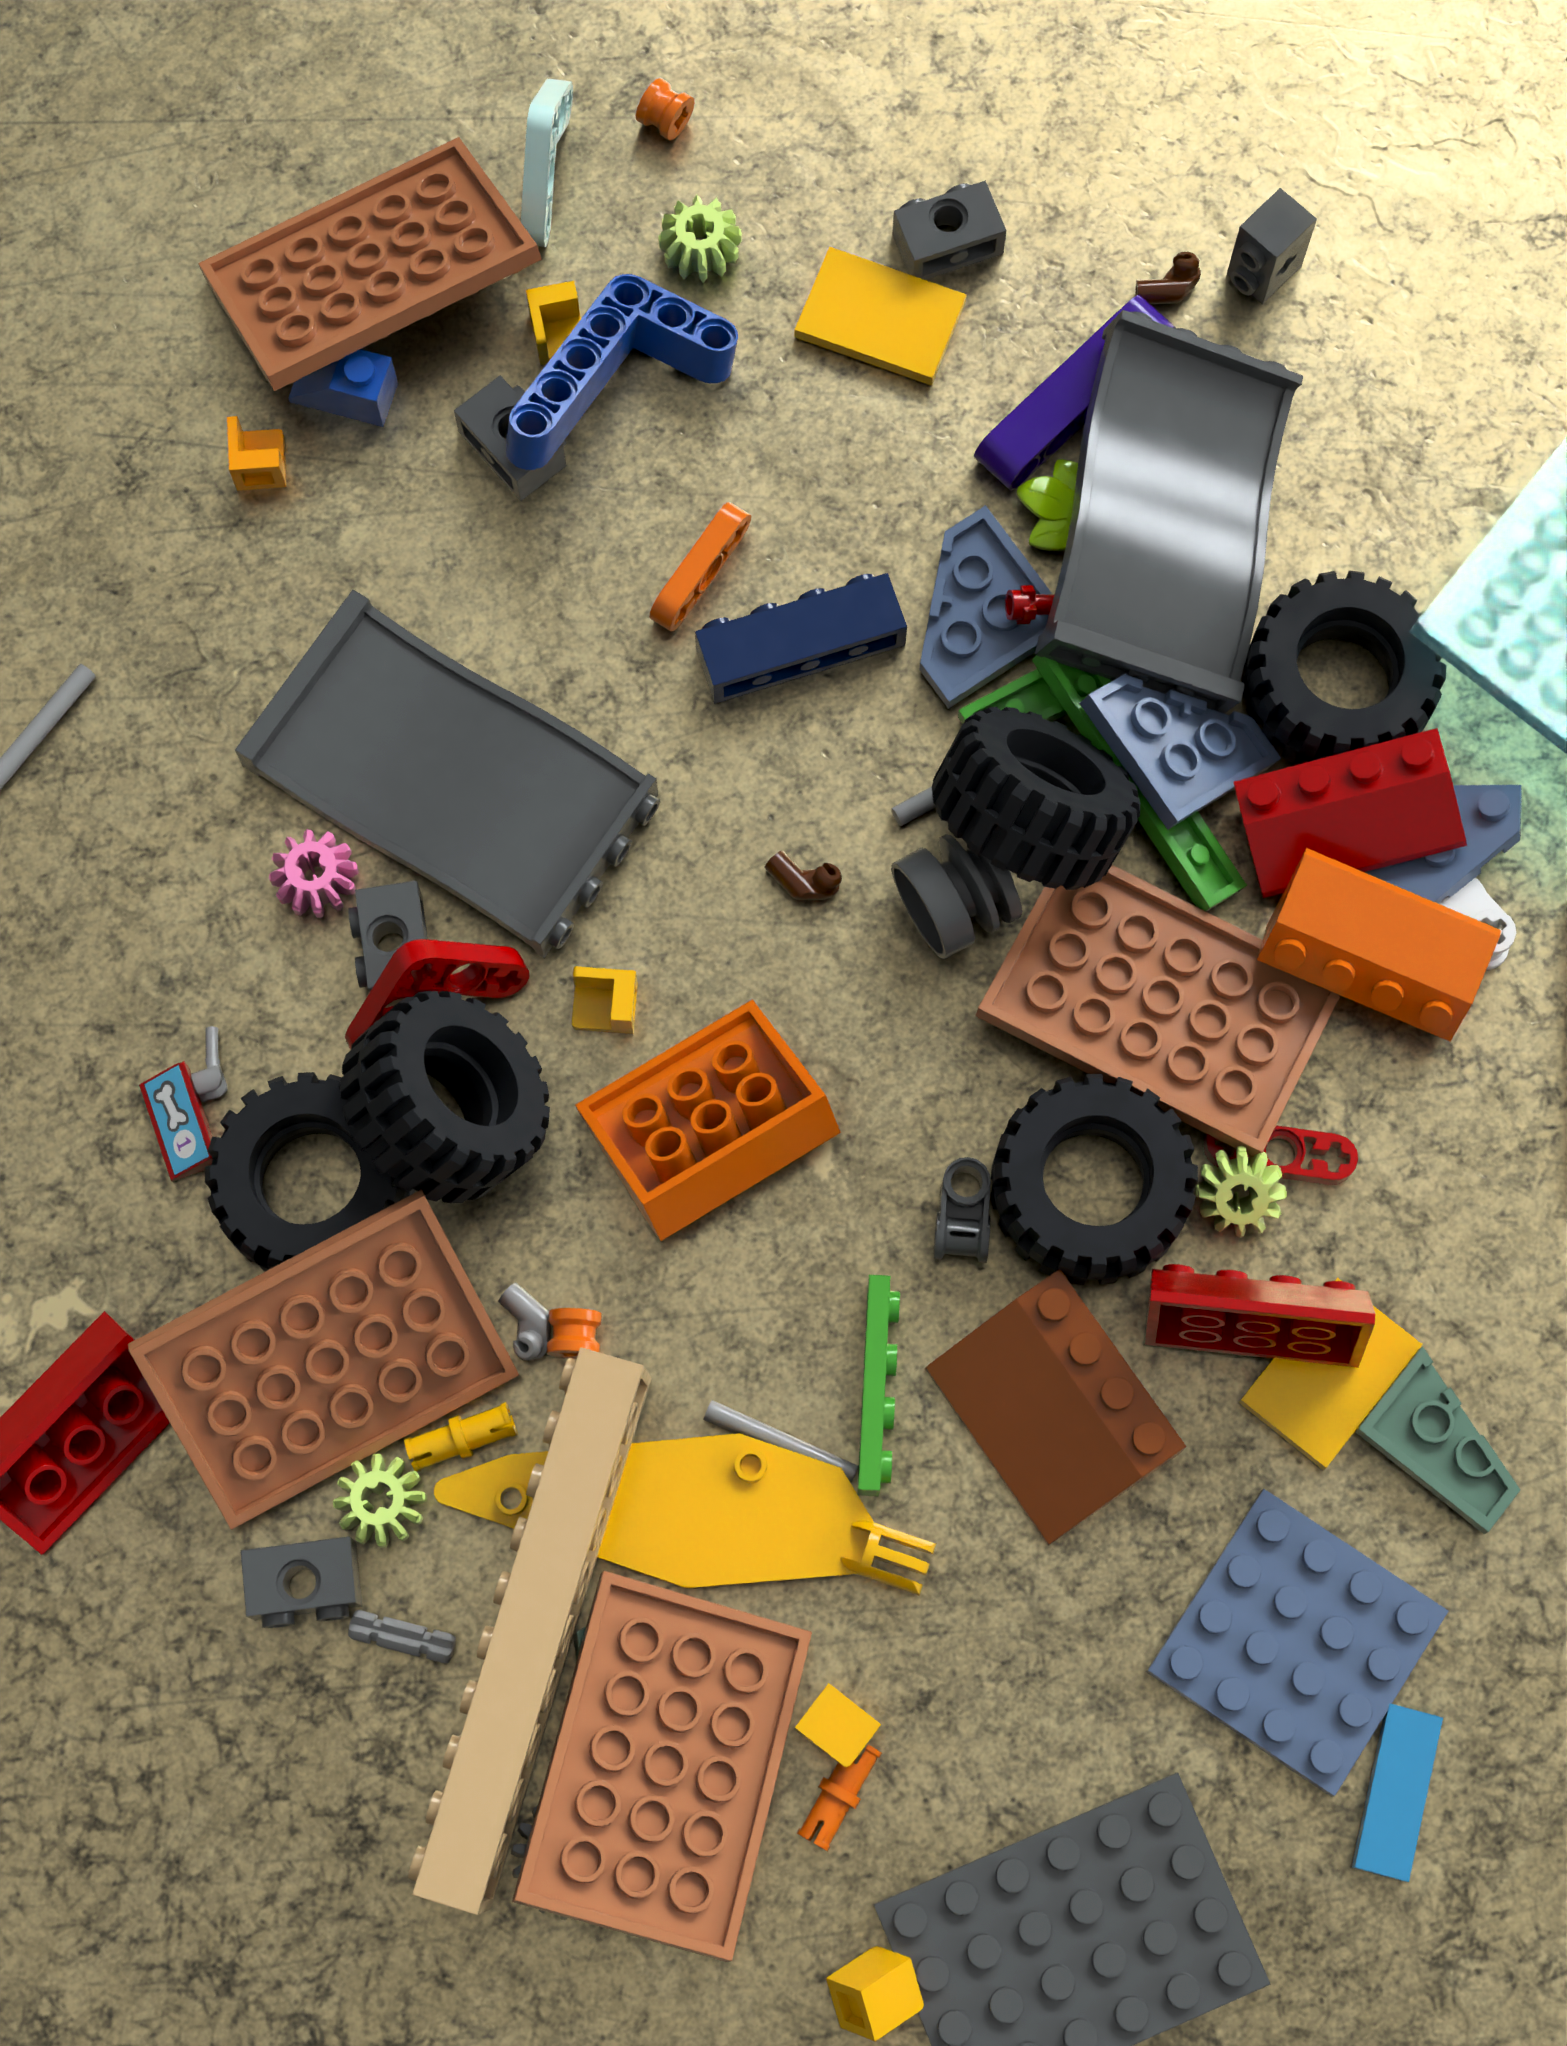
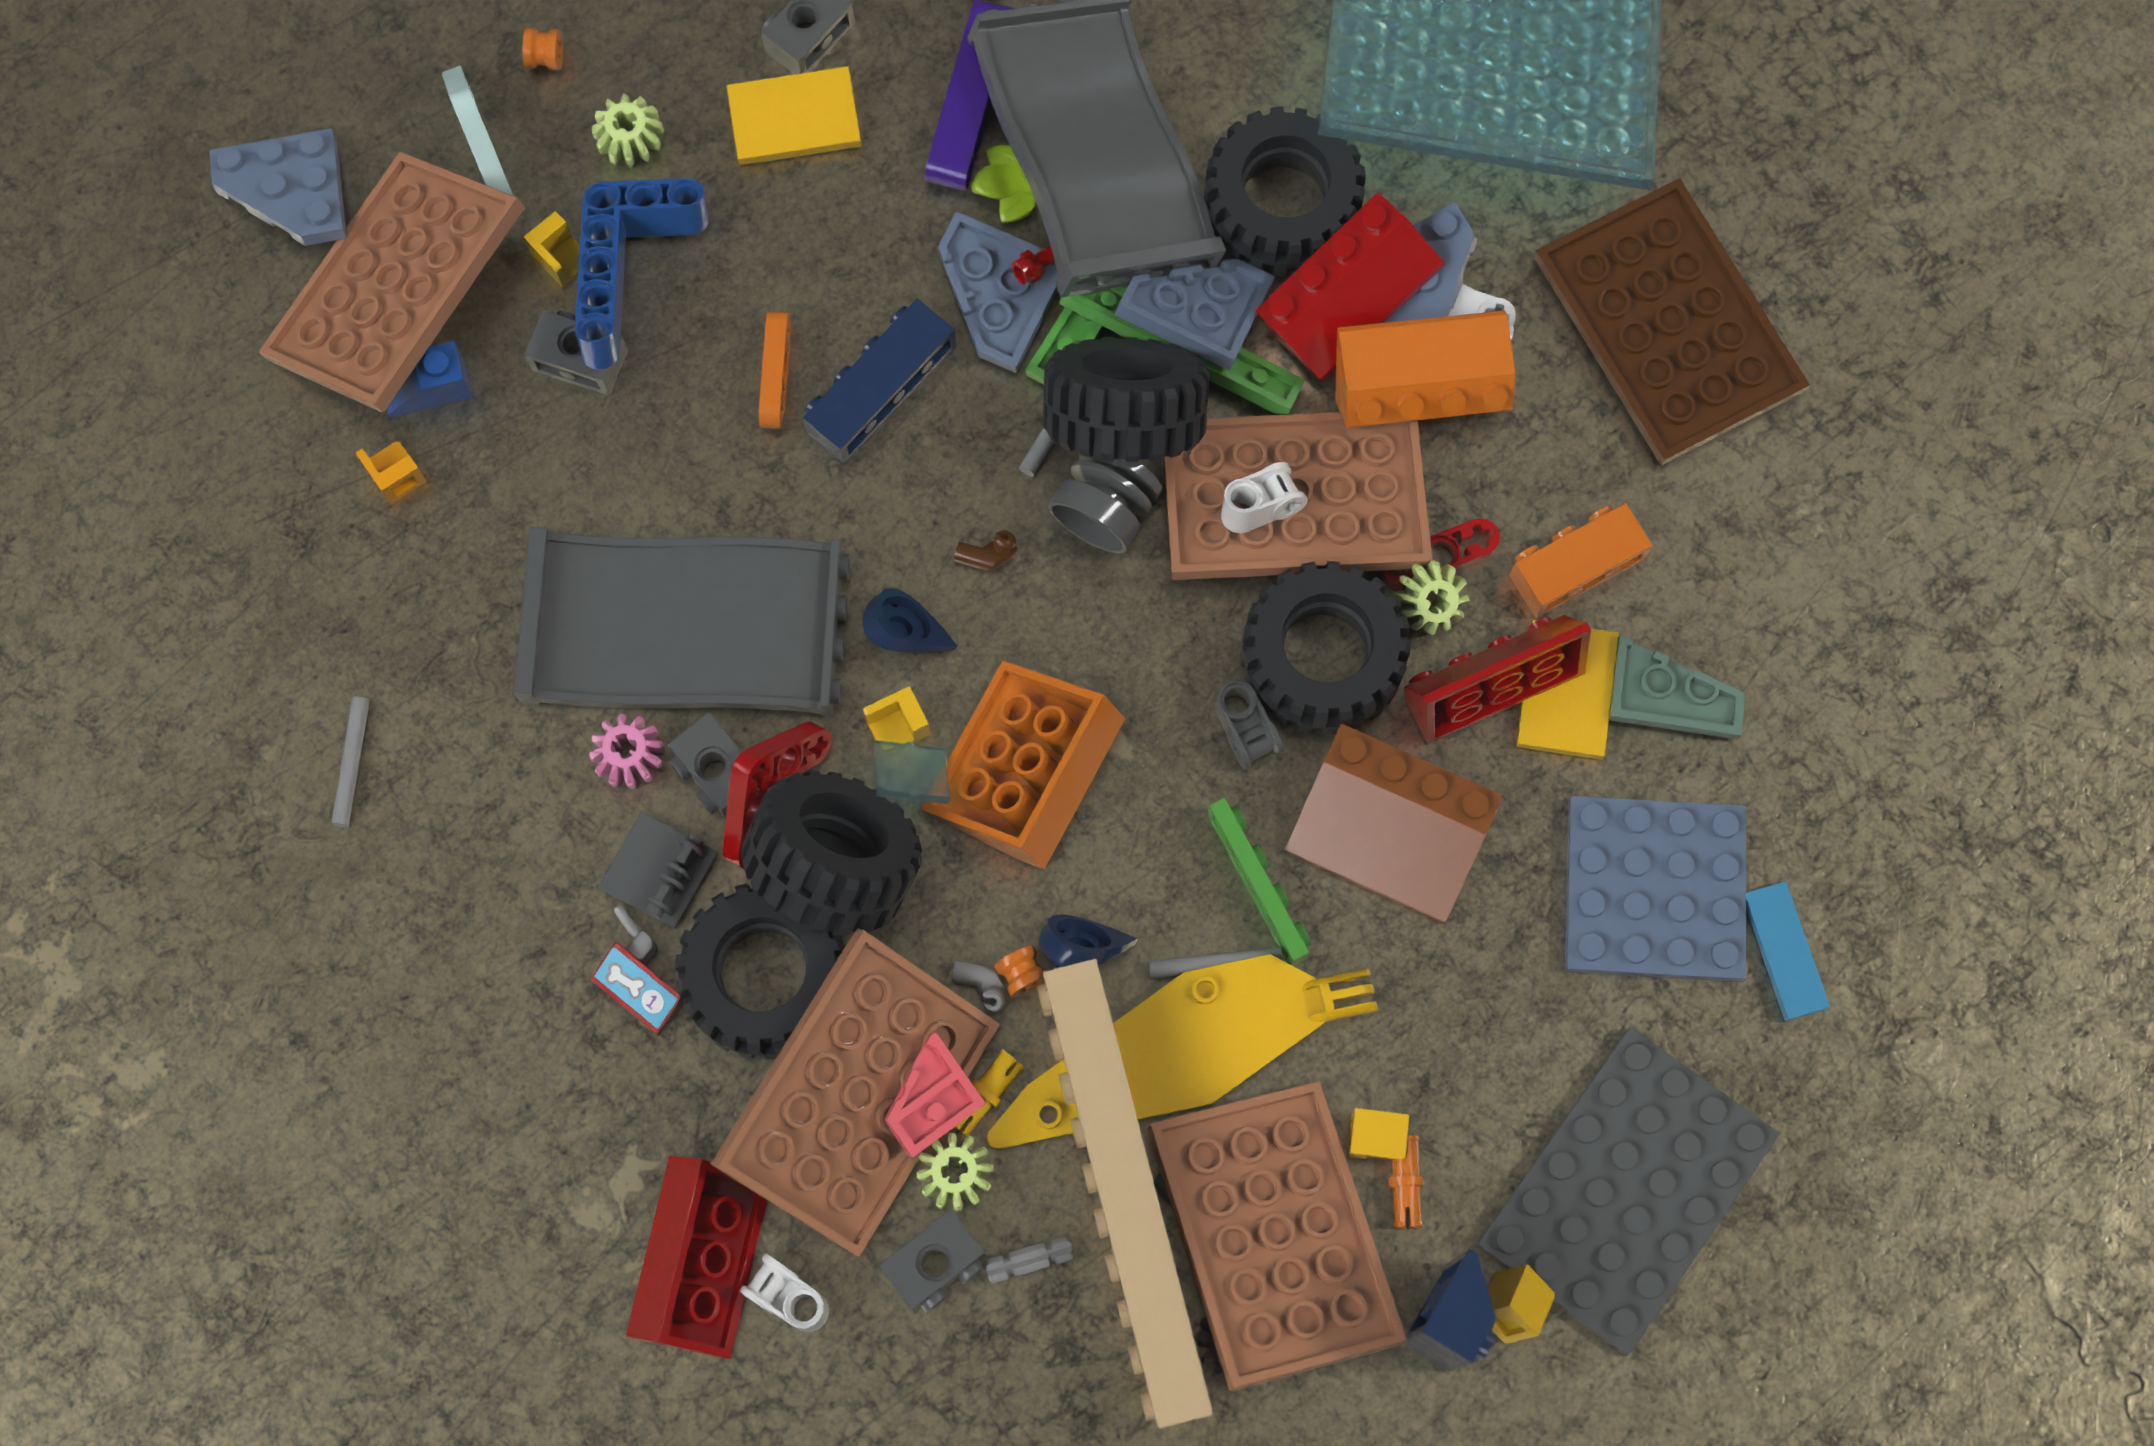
camera: 30 degrees left, 0 degrees up
none -> sand blue plate [209,128,347,246]
none -> dark grey hinge [598,811,718,929]
none -> white piece [739,1253,829,1332]
none -> dark blue piece [863,588,957,653]
none -> clear light blue piece [873,740,950,804]
none -> coral wing [884,1032,986,1158]
none -> dark blue piece [1039,914,1138,969]
none -> white piece [1221,462,1308,534]
none -> dark blue slope [1404,1249,1497,1372]
none -> orange brick [1509,503,1653,618]

